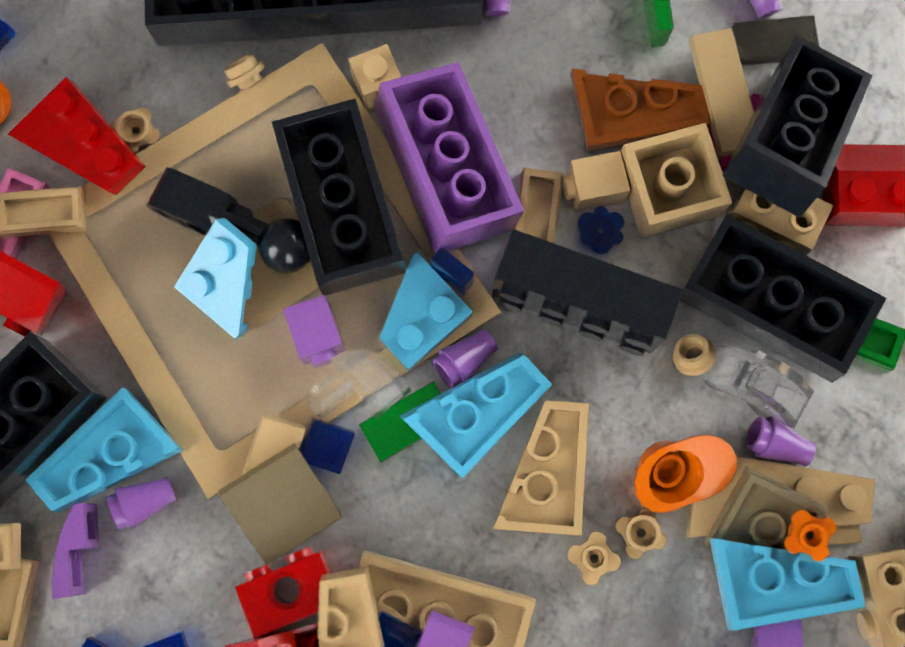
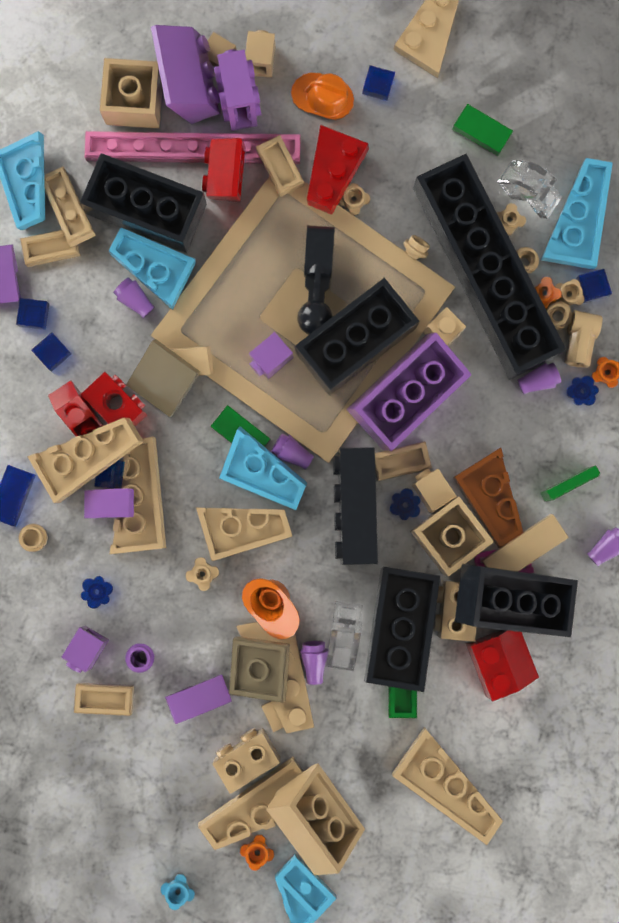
camera: 65 degrees right, 5 degrees up
medium lavender slope [52,503,99,599] -> none
wing [174,218,257,339] -> none
clear blue tile [300,417,355,474] -> none
clear brick [306,350,411,419] -> none
medium azure wing [379,252,473,371] -> none
clear blue tile [431,248,474,296] -> none
tan plate [615,508,667,559] -> none
tan plate [673,334,717,376] -> none
medium azure wing [709,538,866,631] -> none
clear smoke tile [731,15,819,66] -> none
orange plate [784,509,837,561] -> none

